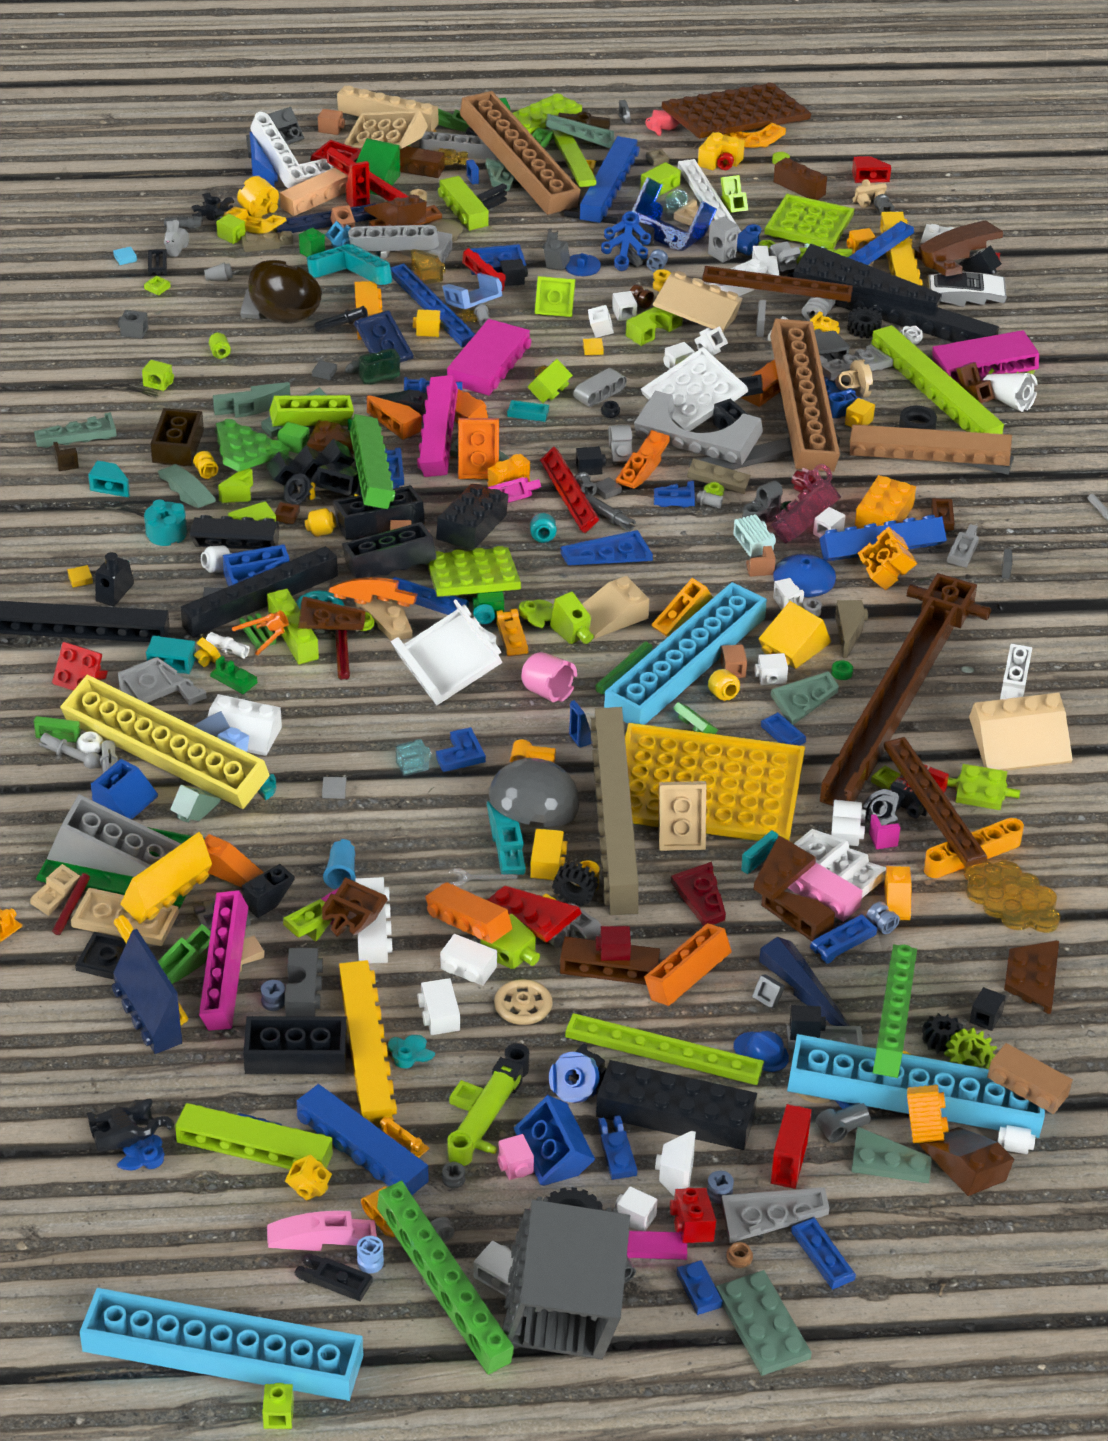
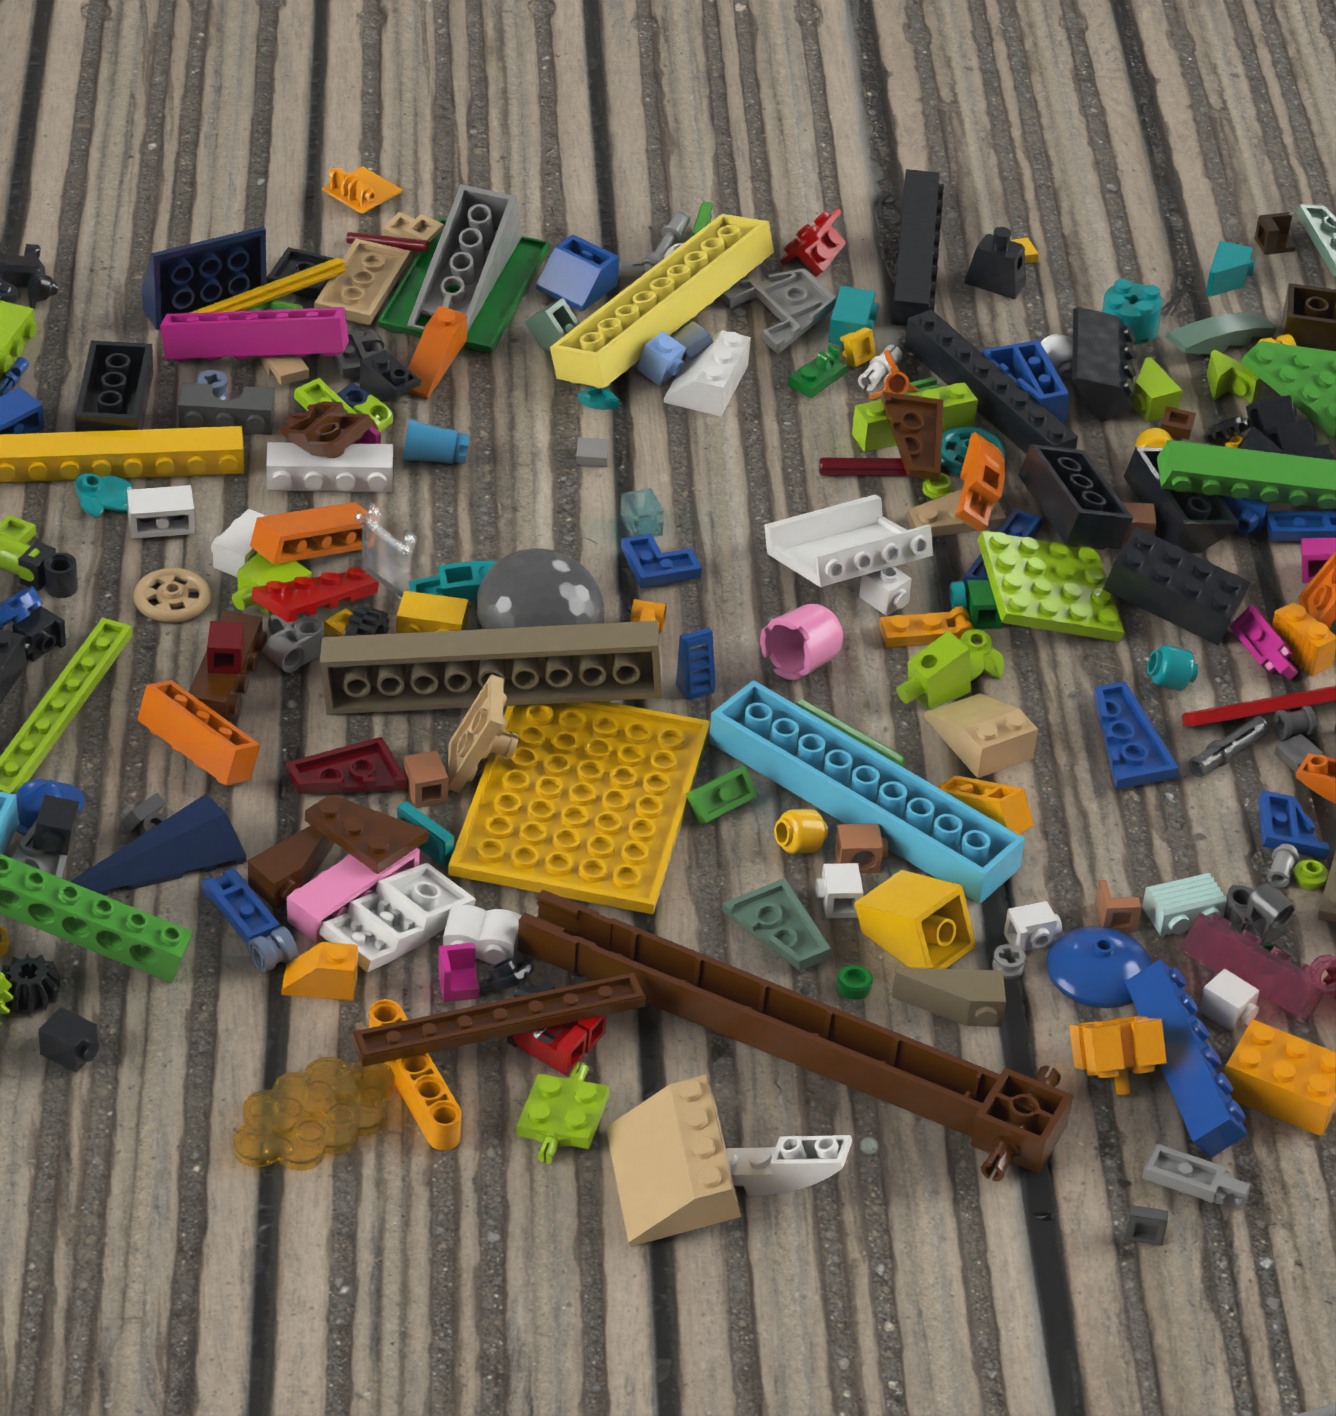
camera: 90 degrees right, 0 degrees up
yellow slope [120,832,212,924] -> none
blue tile [761,713,806,746] -> none
reddish brown plate [931,498,955,530] -> none
reddish brown wing [1004,940,1059,1014] -> none
none -> lime leg [337,383,393,433]
none -> nougat brick [404,750,449,808]

